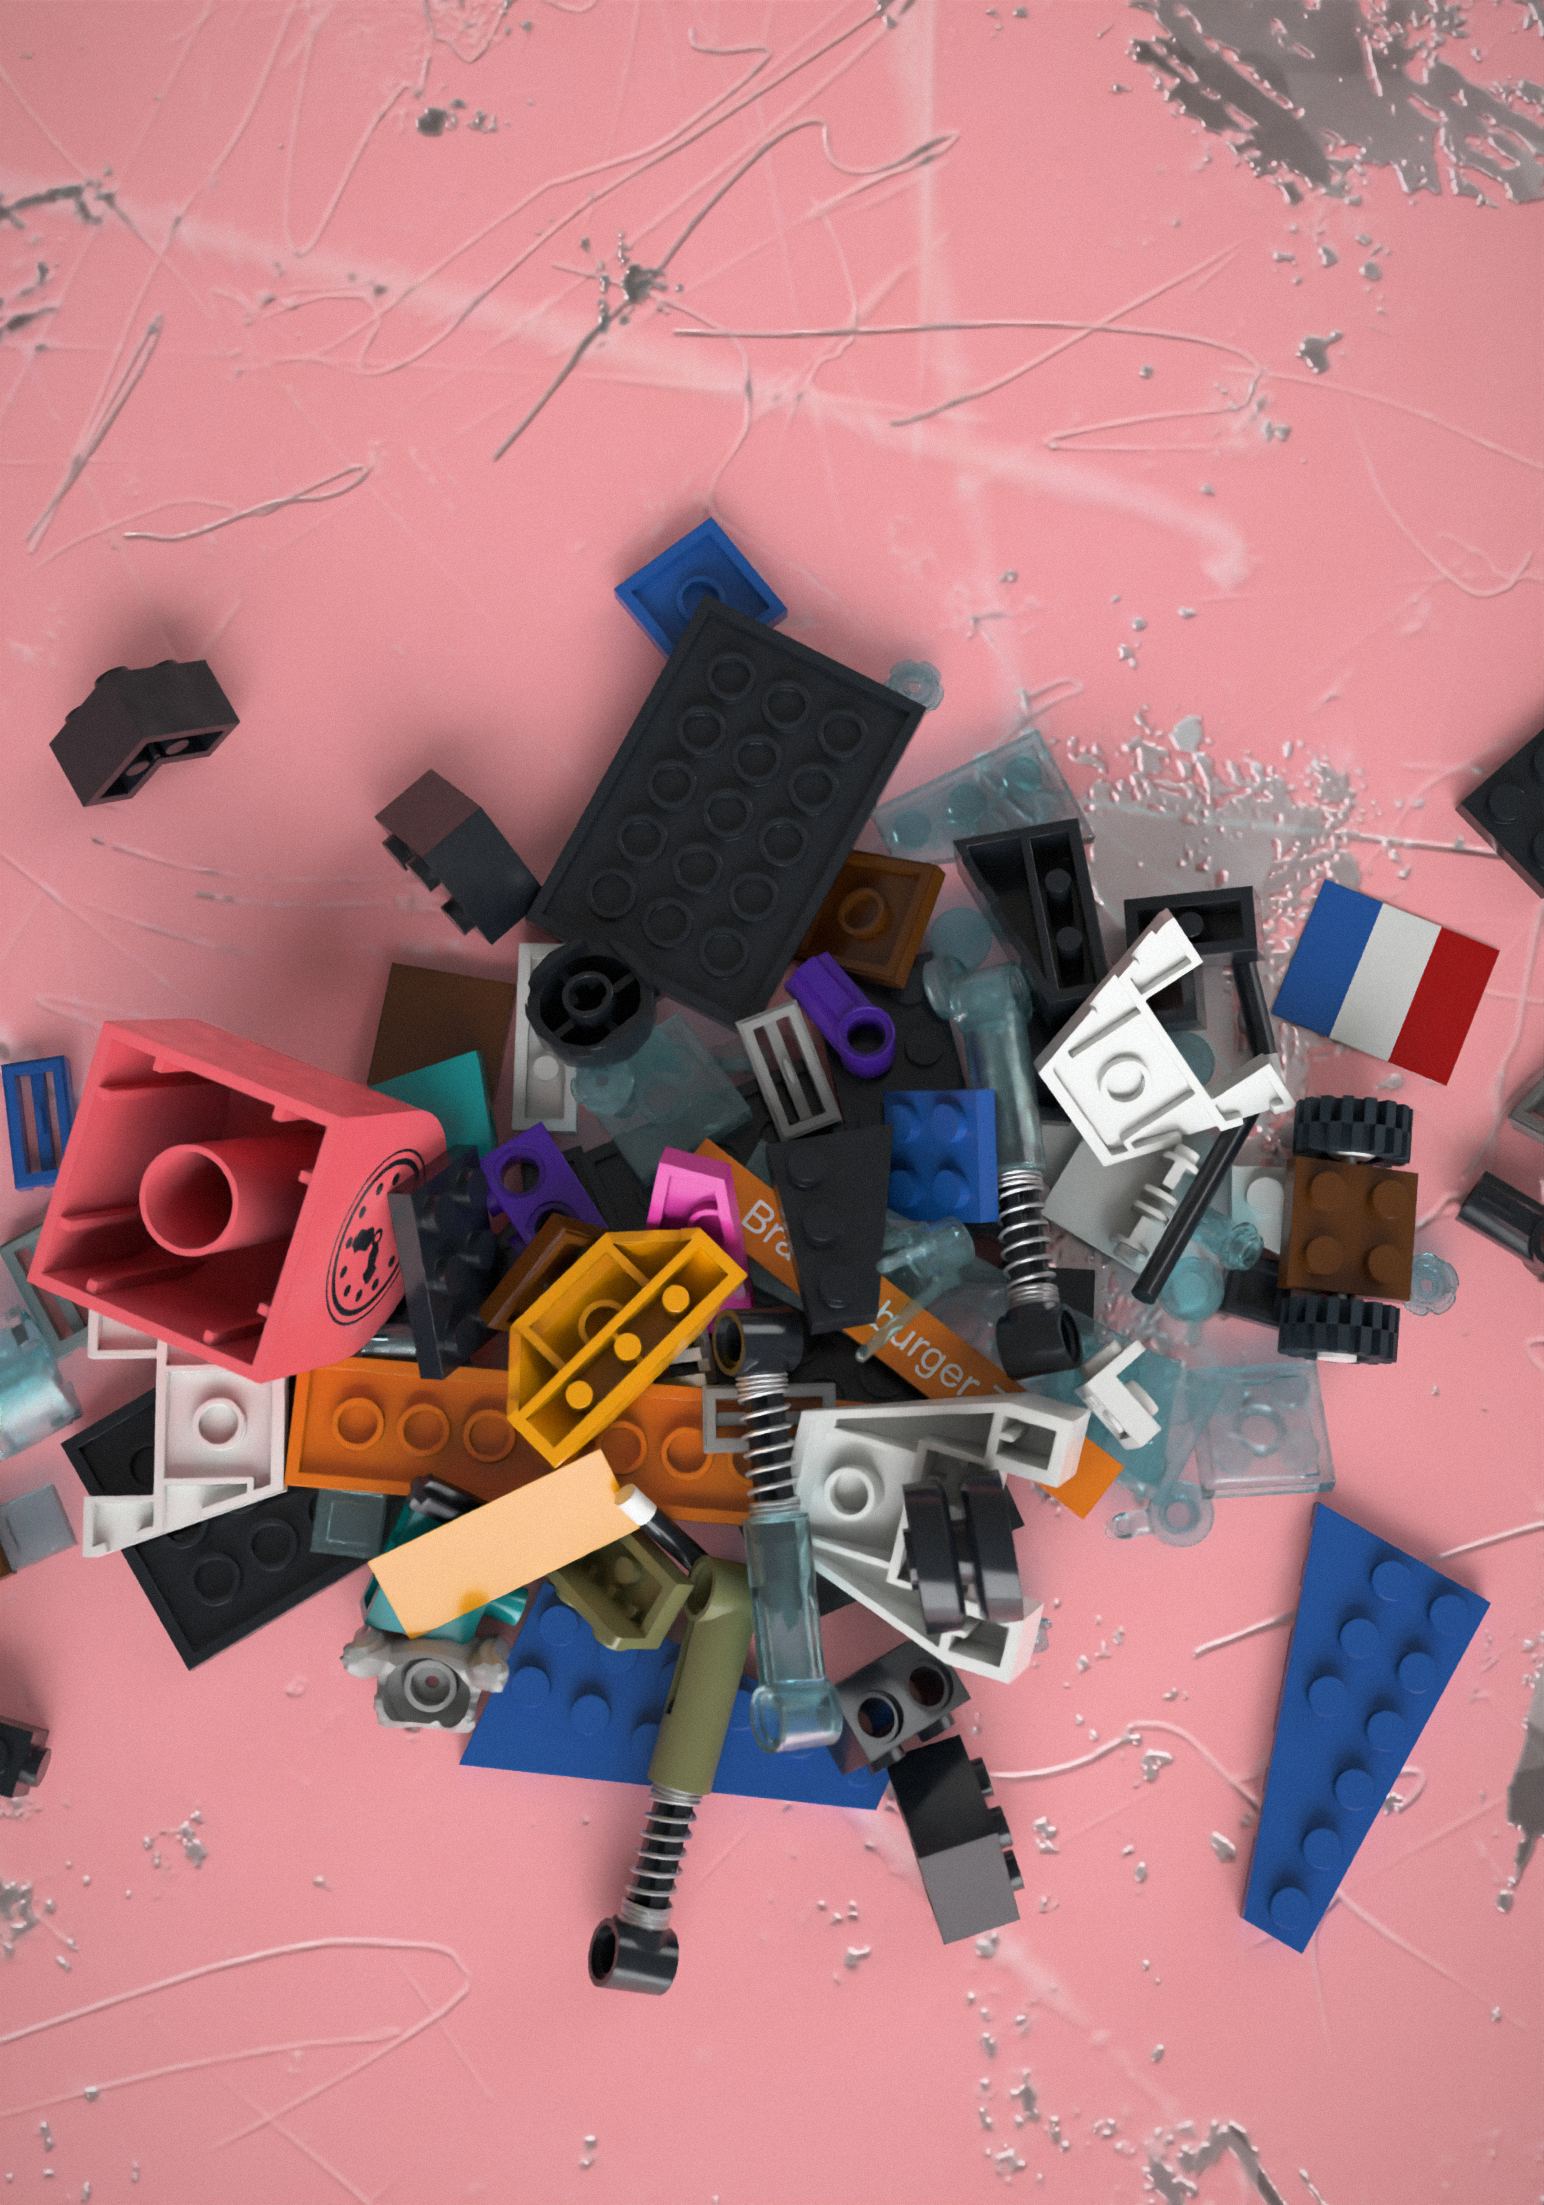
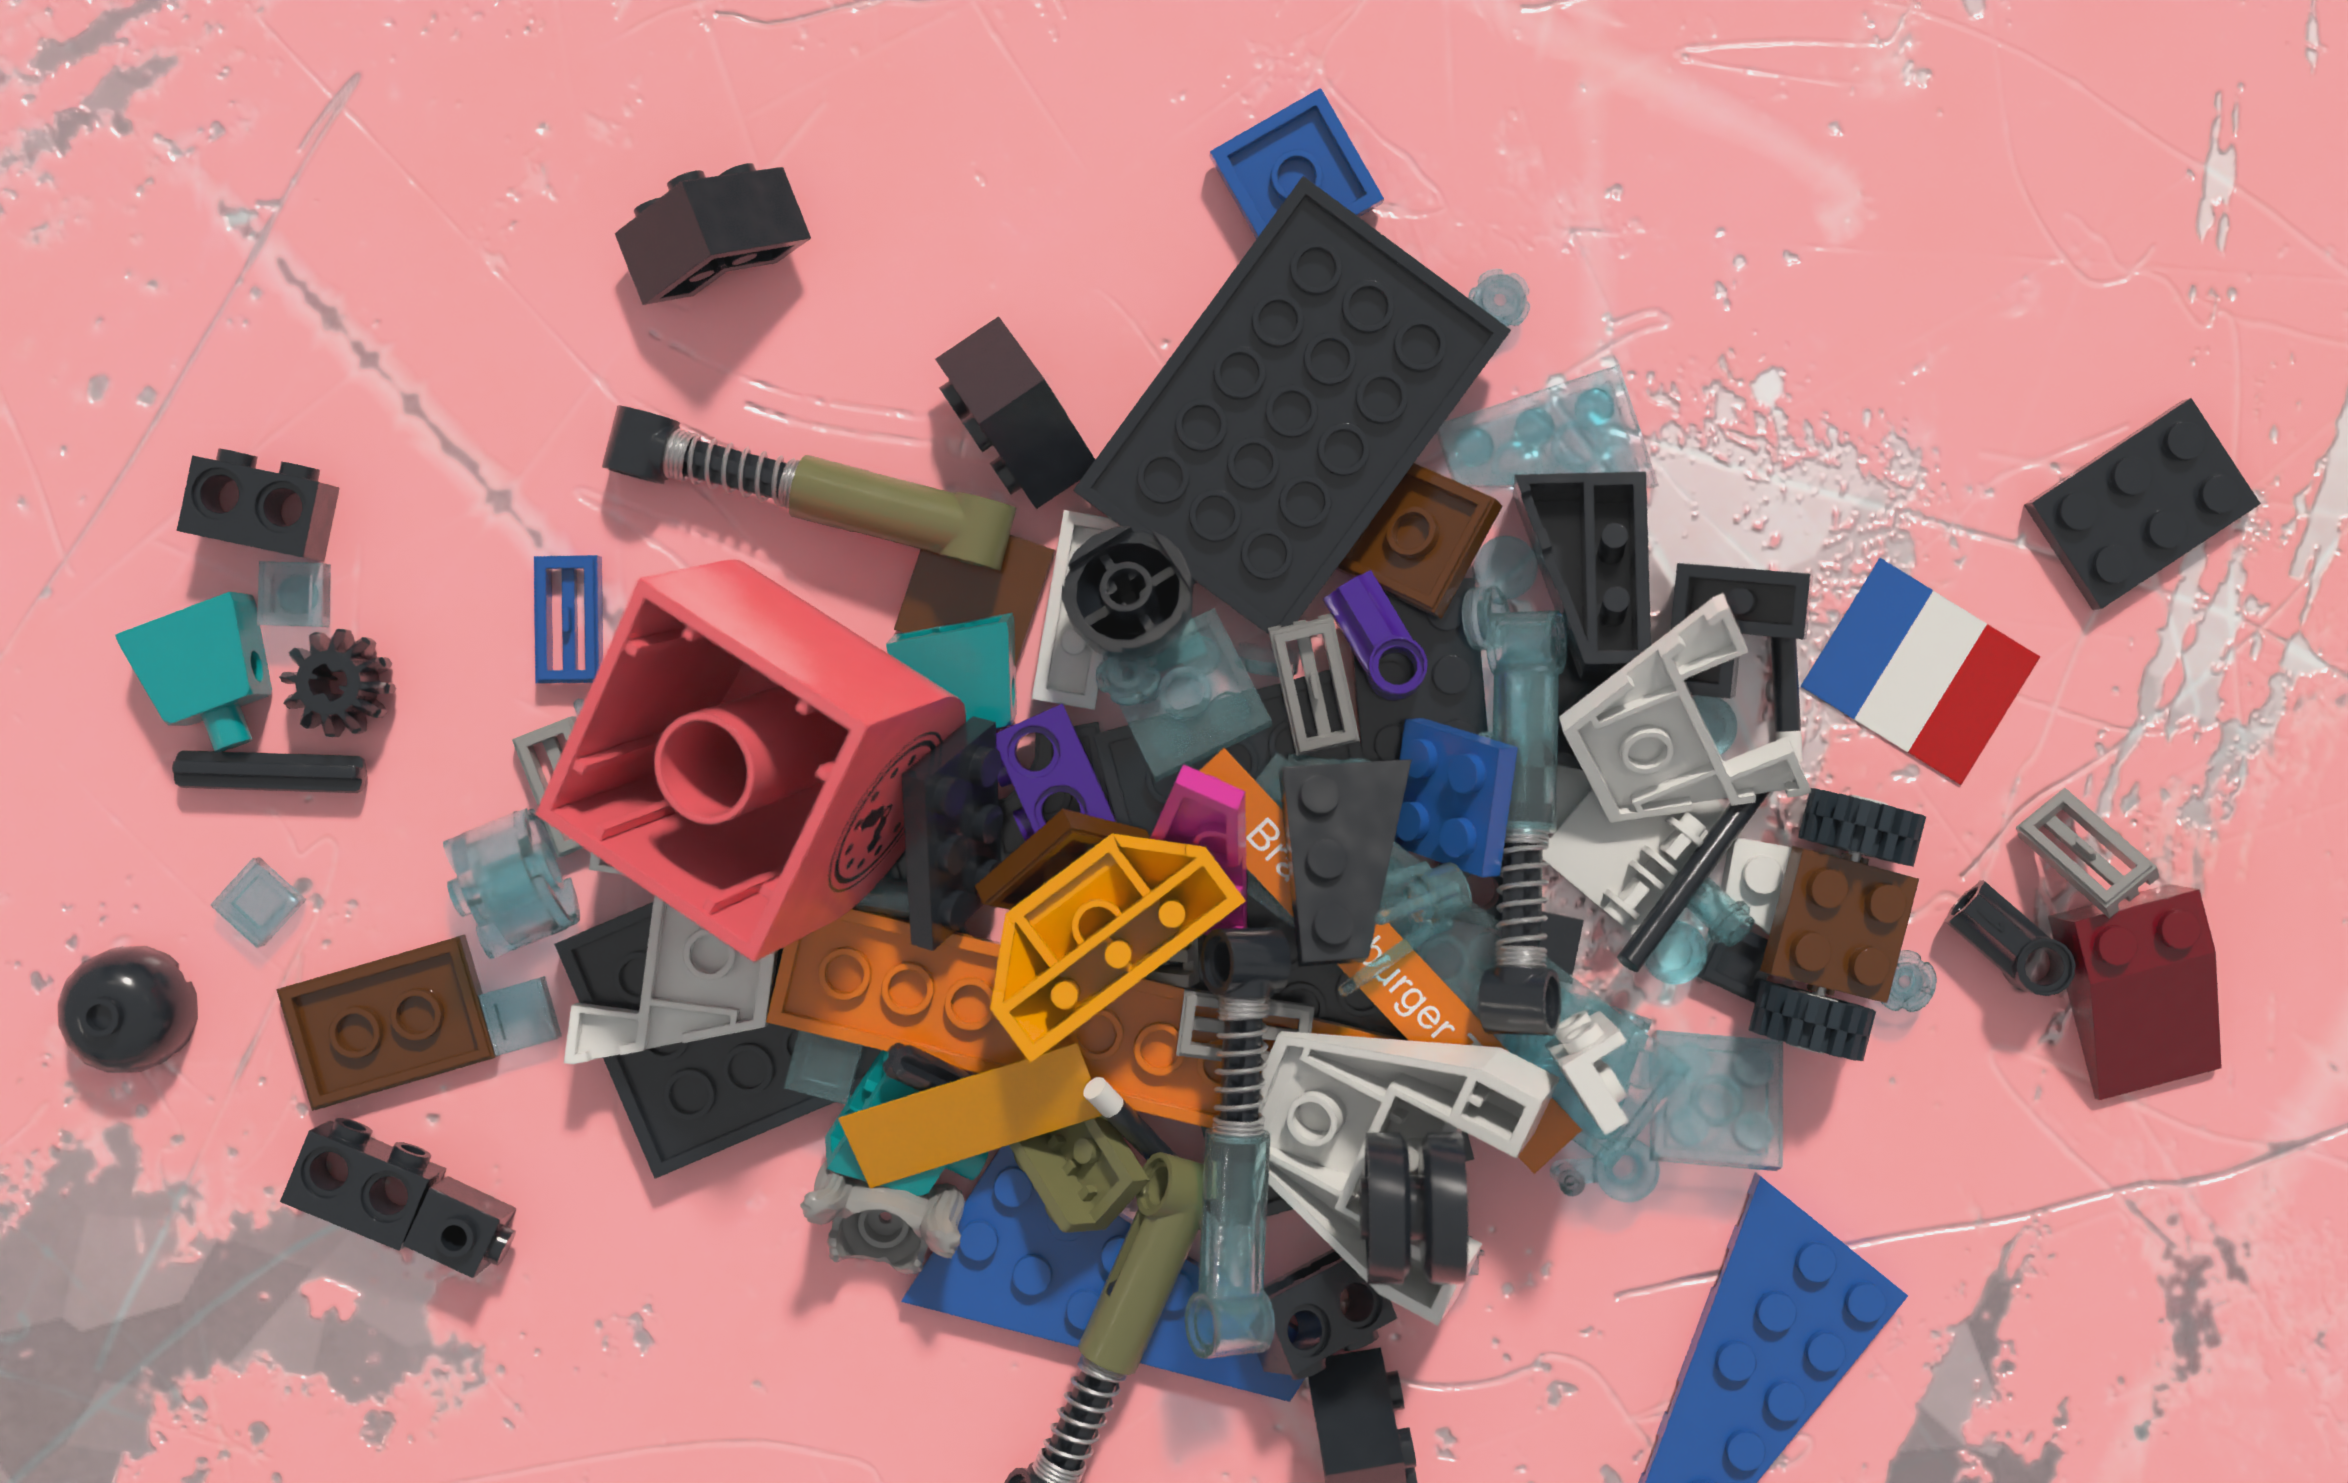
camera: 10 degrees right, 10 degrees up
none -> piece [601,405,1017,571]

